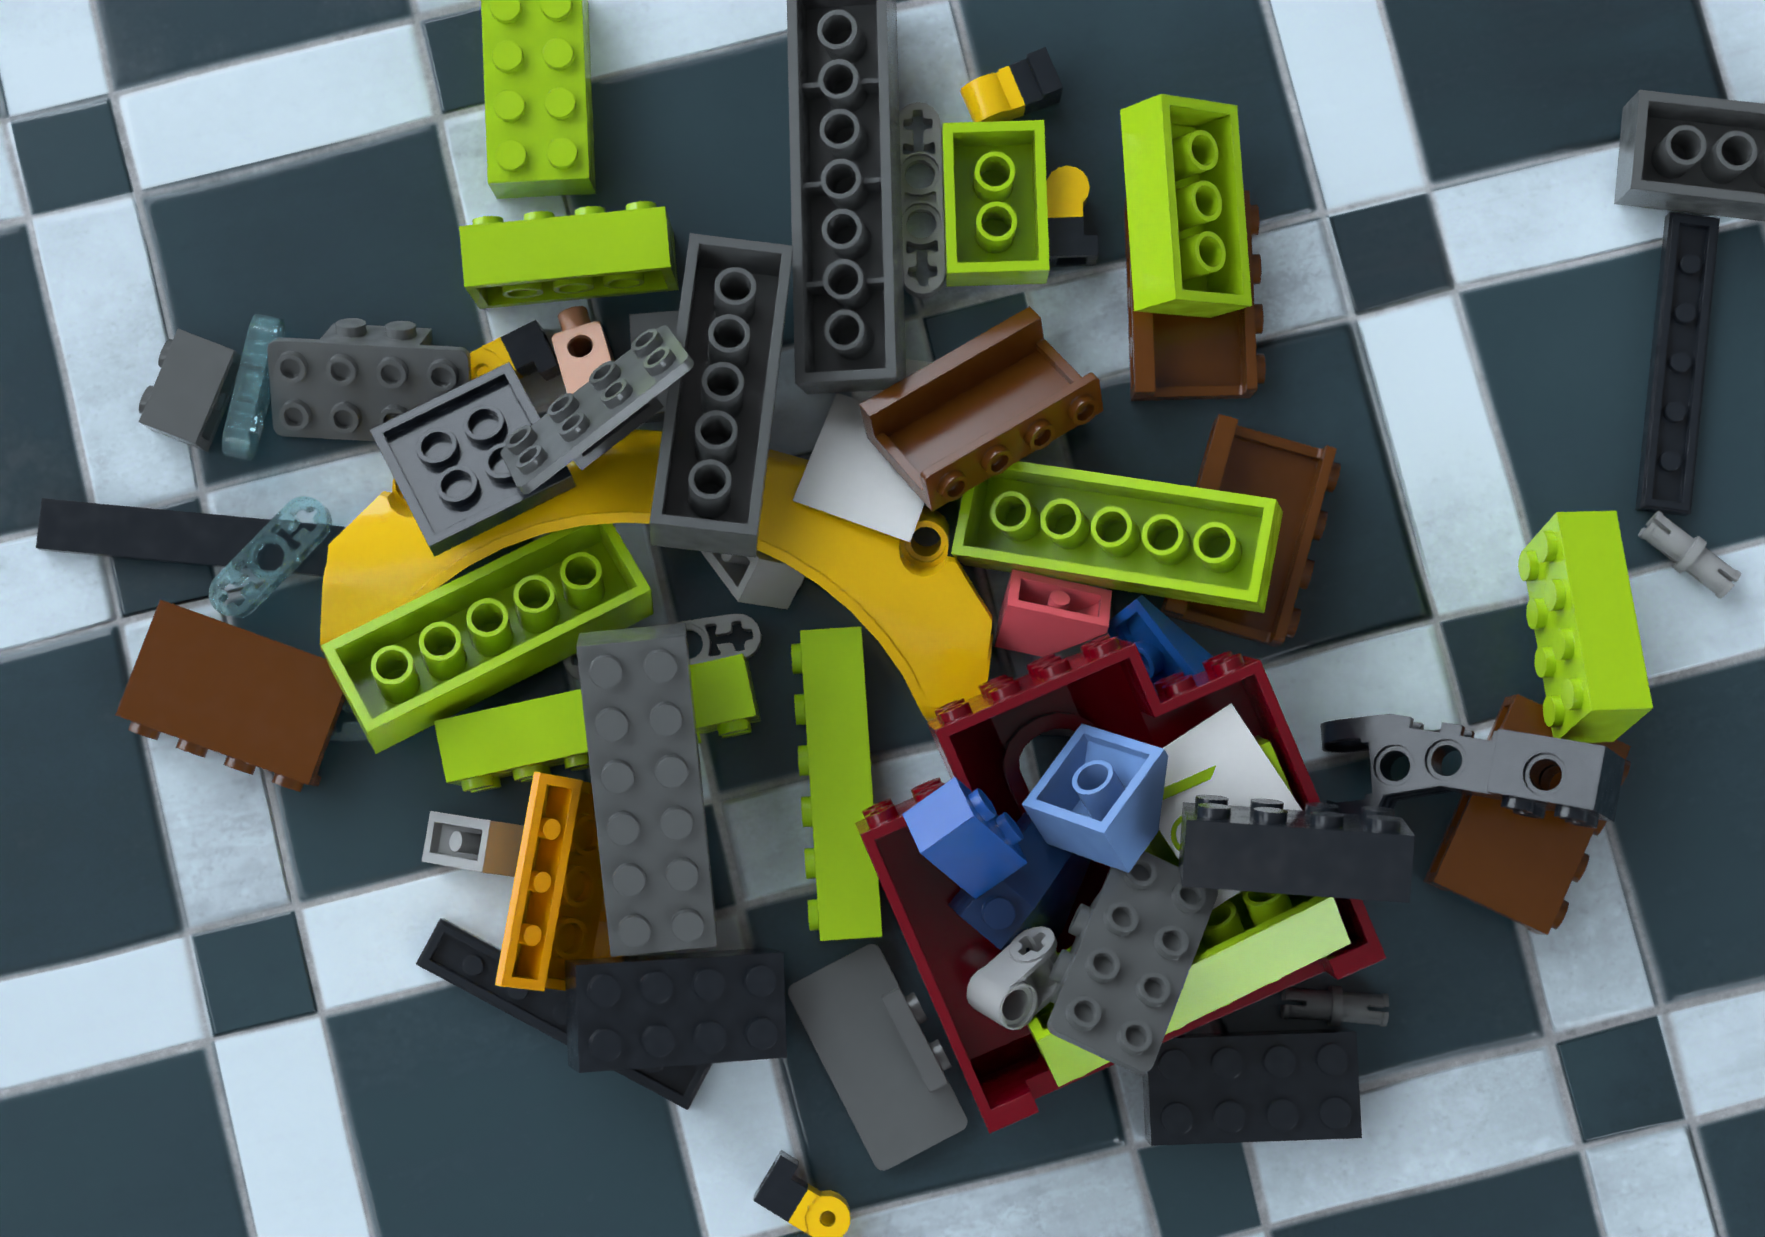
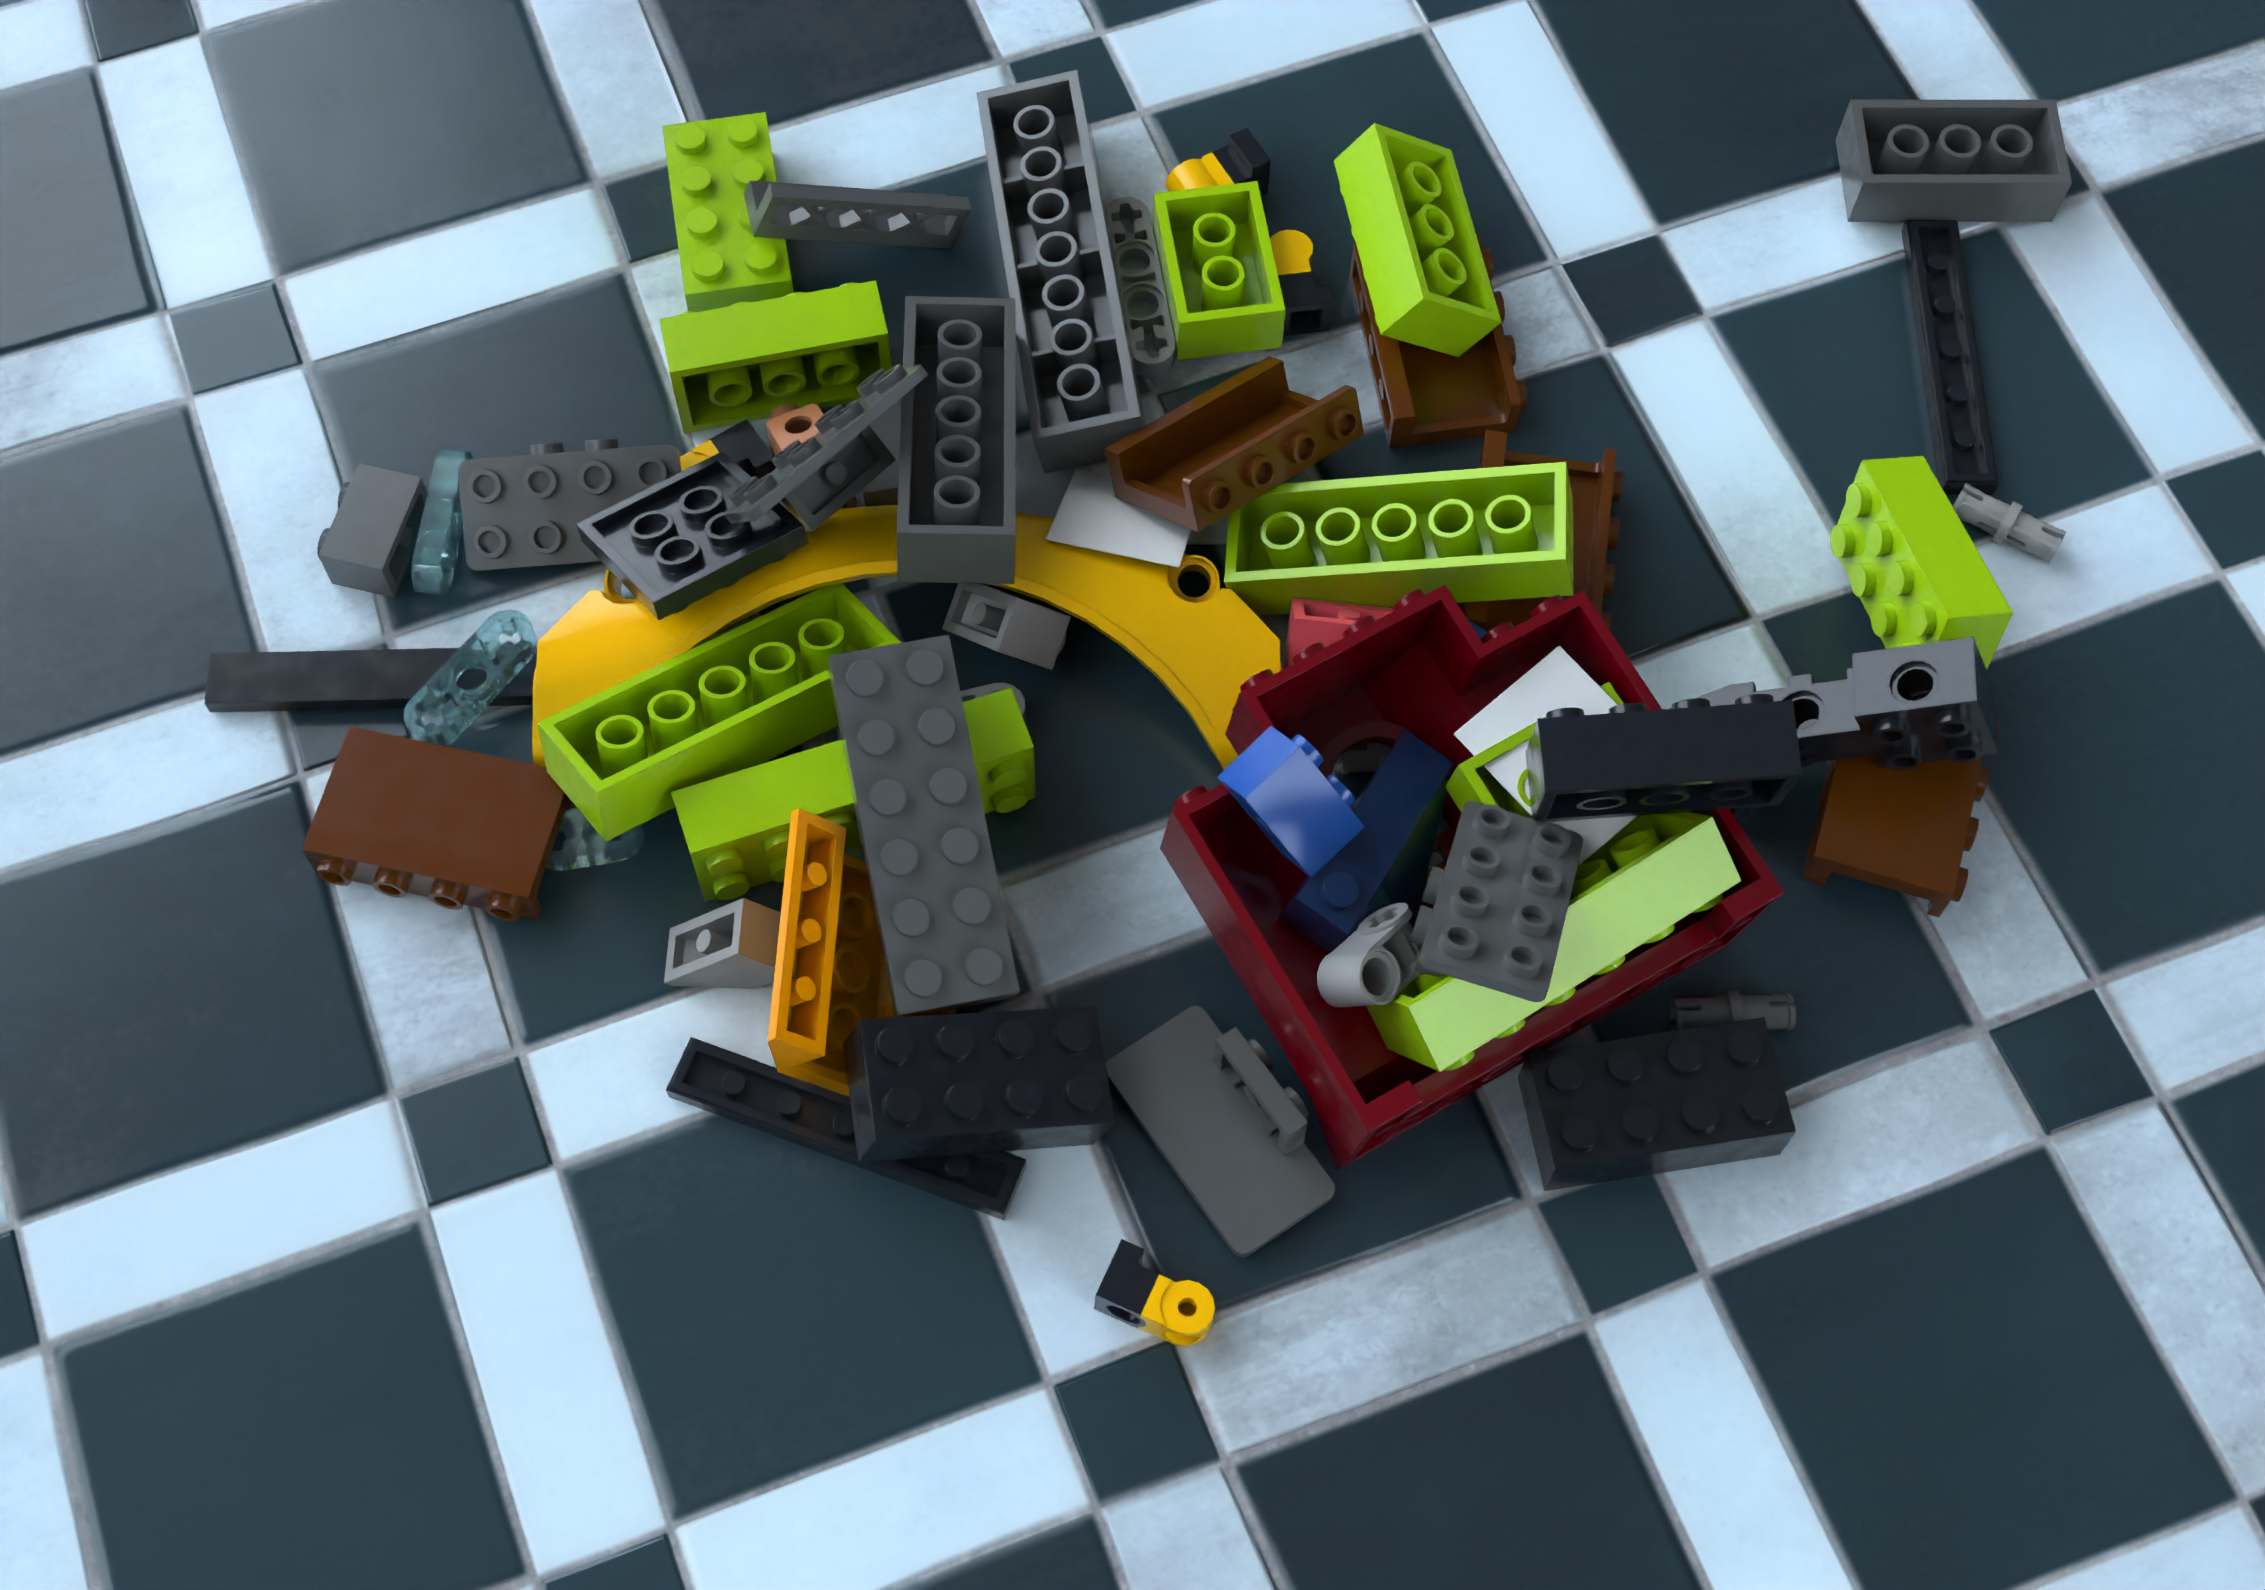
camera: 10 degrees left, 20 degrees down
lime brick [791,626,883,941] -> none
medium blue slope [1022,723,1168,873] -> none
none -> dark grey fence [744,181,972,249]

